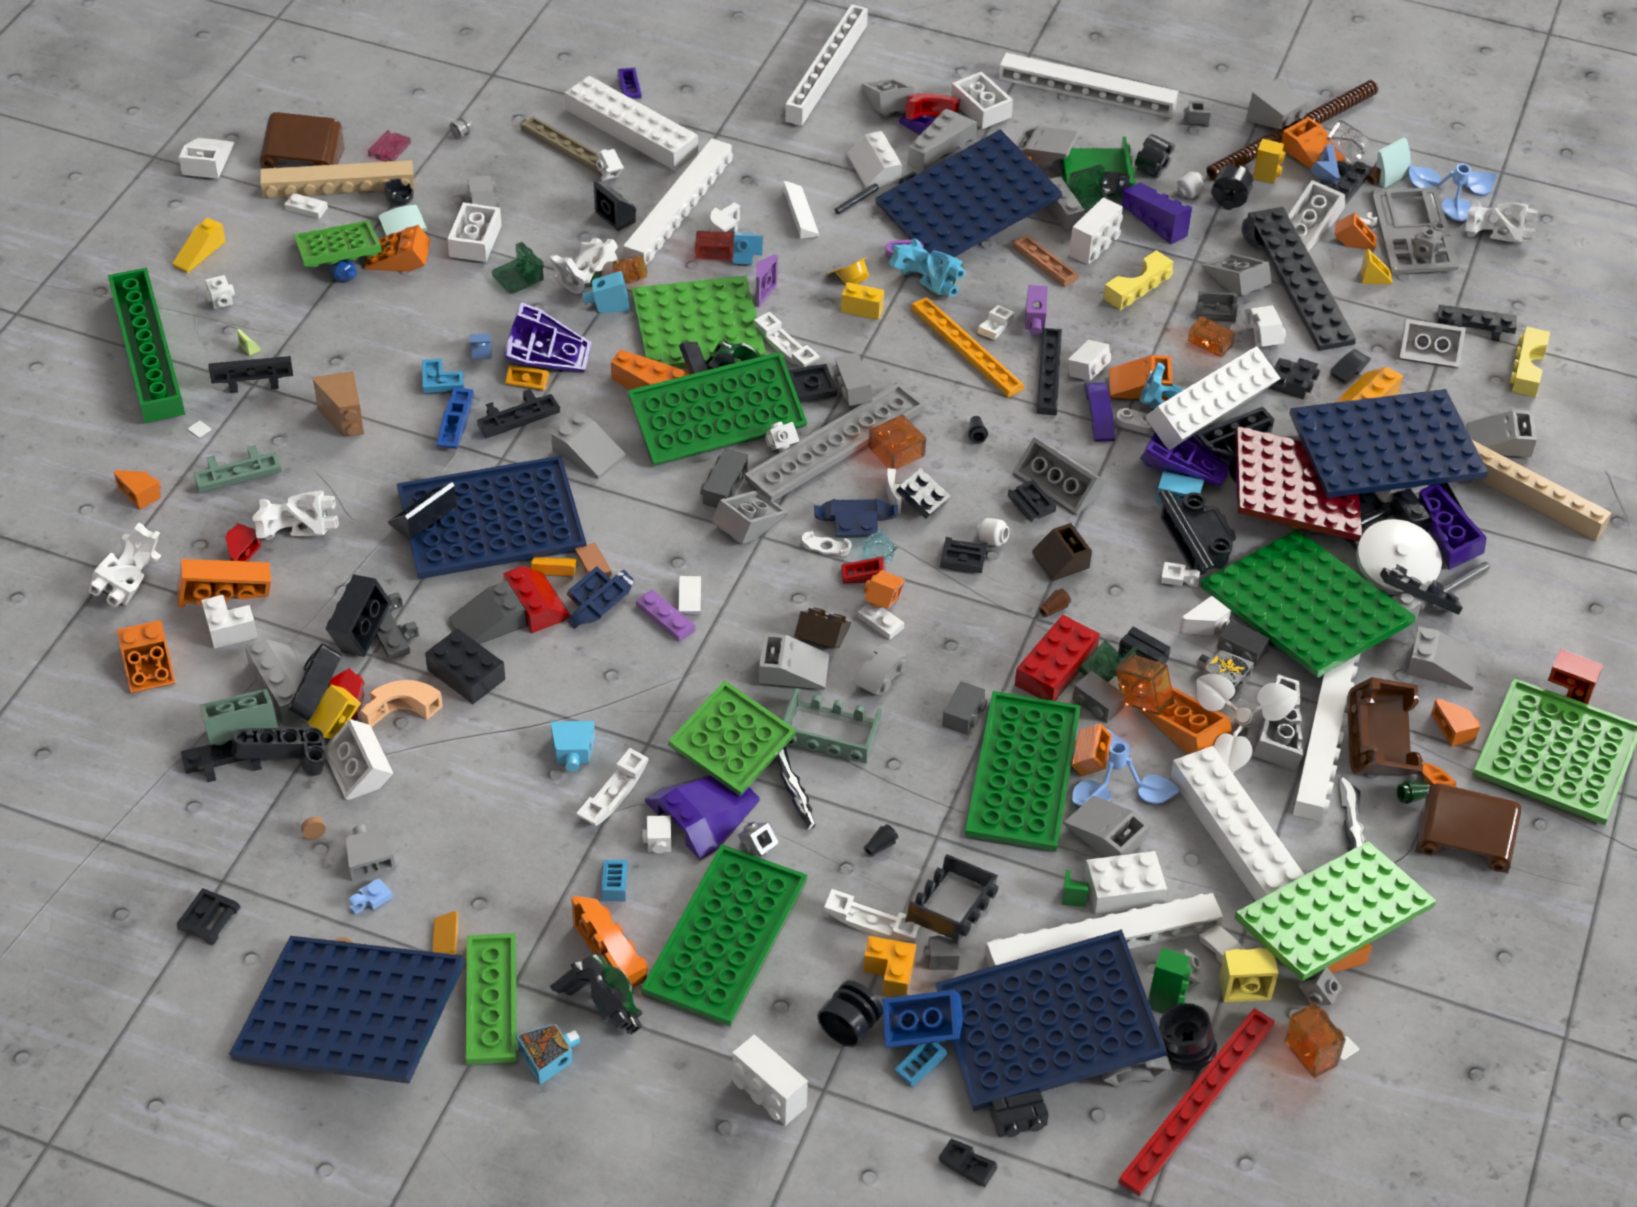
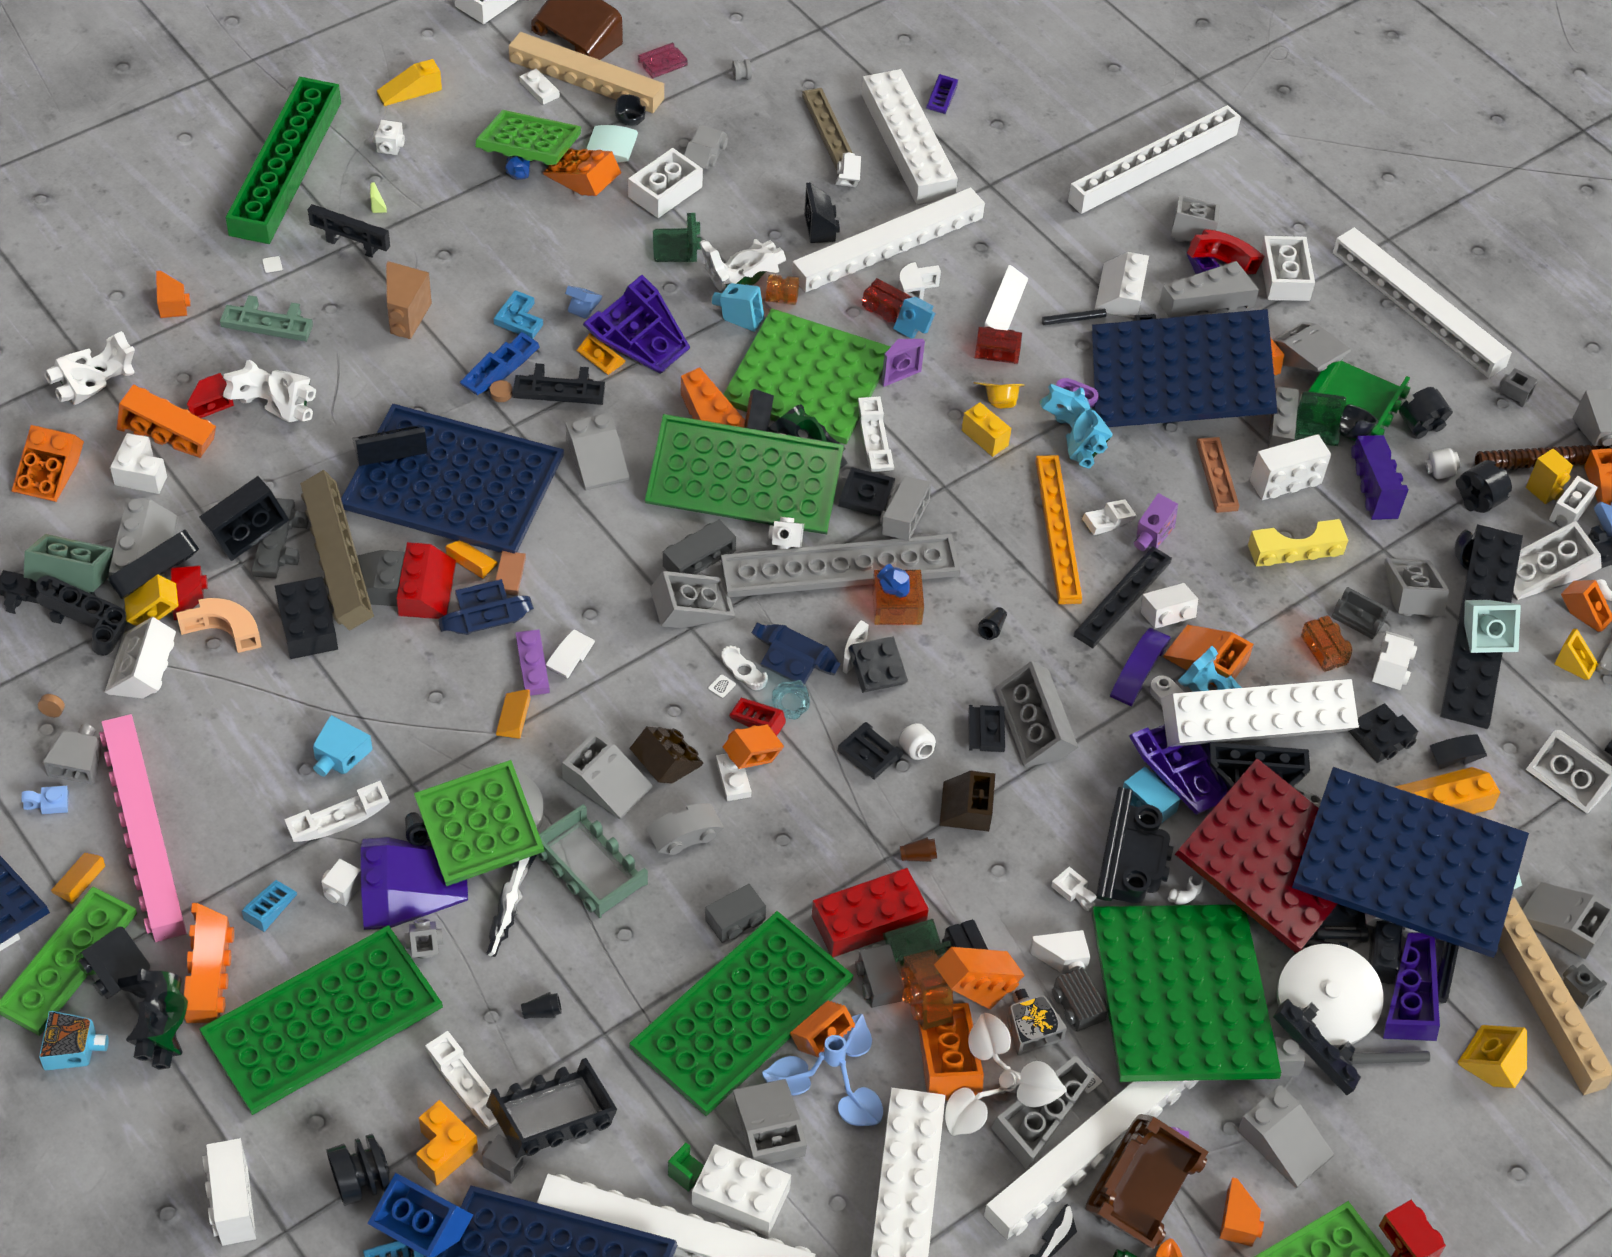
camera: 30 degrees right, 5 degrees up
none -> black bracket [76,926,150,999]
none -> bright pink brick [99,714,187,942]
none -> dark tan brick [300,470,374,631]
none -> black cone [405,812,429,846]
none -> medium nougat tile [490,380,513,402]
none -> light orange slope [496,689,530,739]
none -> white sticker [708,675,736,698]
none -> blue rock [877,564,910,598]
none -> orange wedge [934,947,1025,1010]
none -> clear red brick [975,327,1022,364]
none -> white arm [1168,876,1204,905]
none -> yellow slope [1458,1025,1527,1088]
none -> light aqua slope [1464,600,1521,653]
none -> white brick [1549,476,1598,527]
none -> dark grey brick [1562,964,1607,1009]

